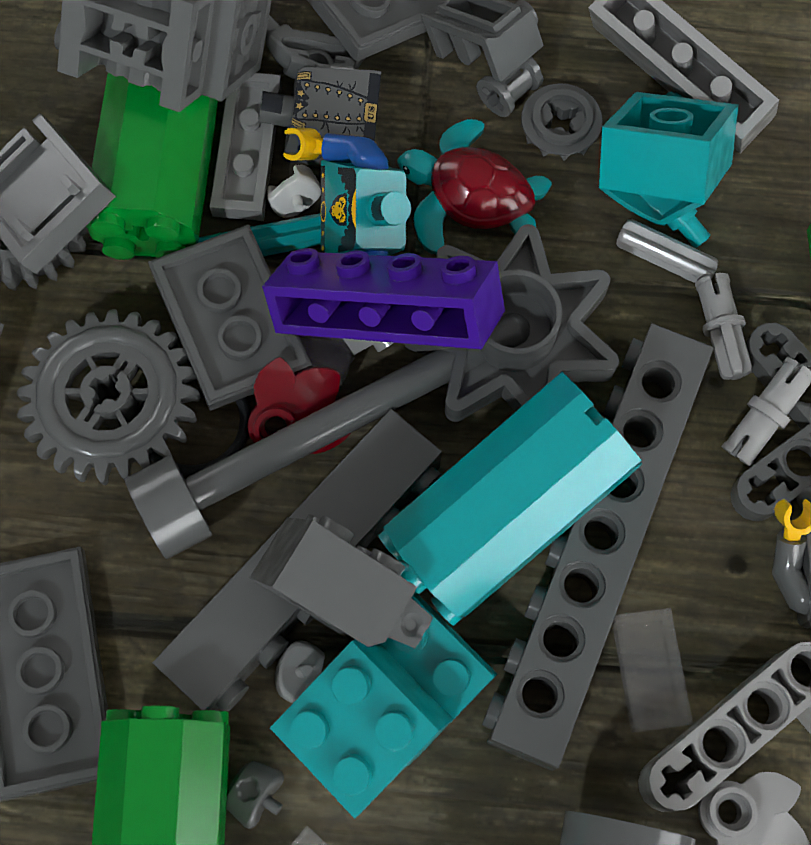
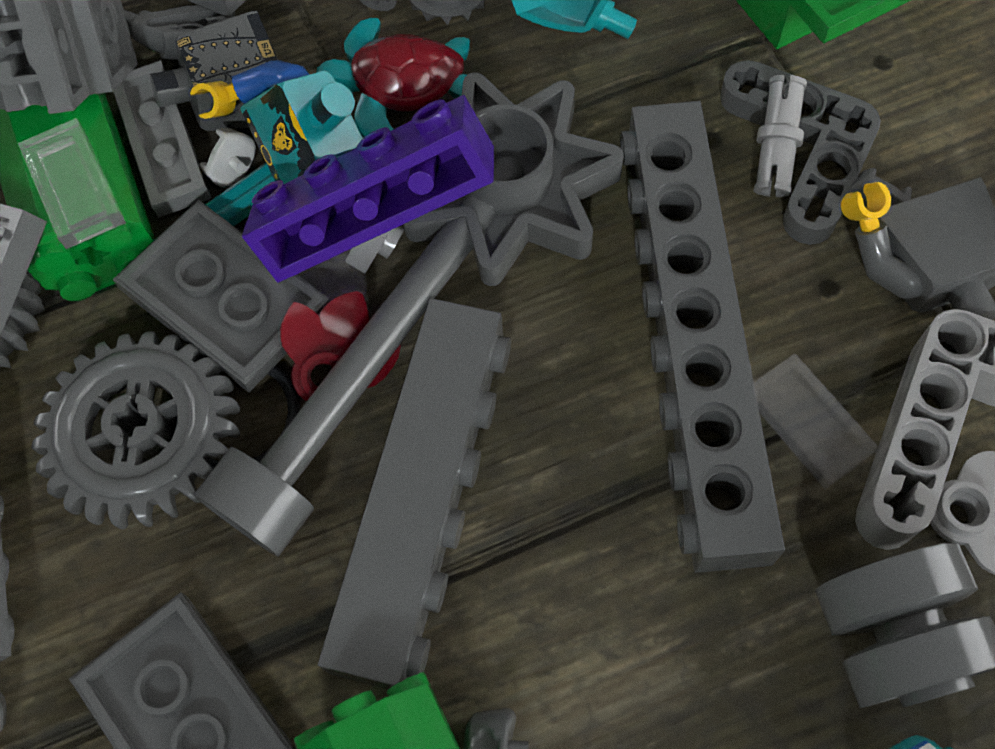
camera: 20 degrees left, 5 degrees down
dark grey hinge [249,514,433,648] -> none
teal bracket [270,592,498,819] -> none
light grey piece [275,640,325,703] -> none
teal brick [378,372,643,626] -> none
light grey axle [616,219,719,283] -> none
light grey axle [695,273,752,380] -> none
none -> clear tile [18,118,126,249]

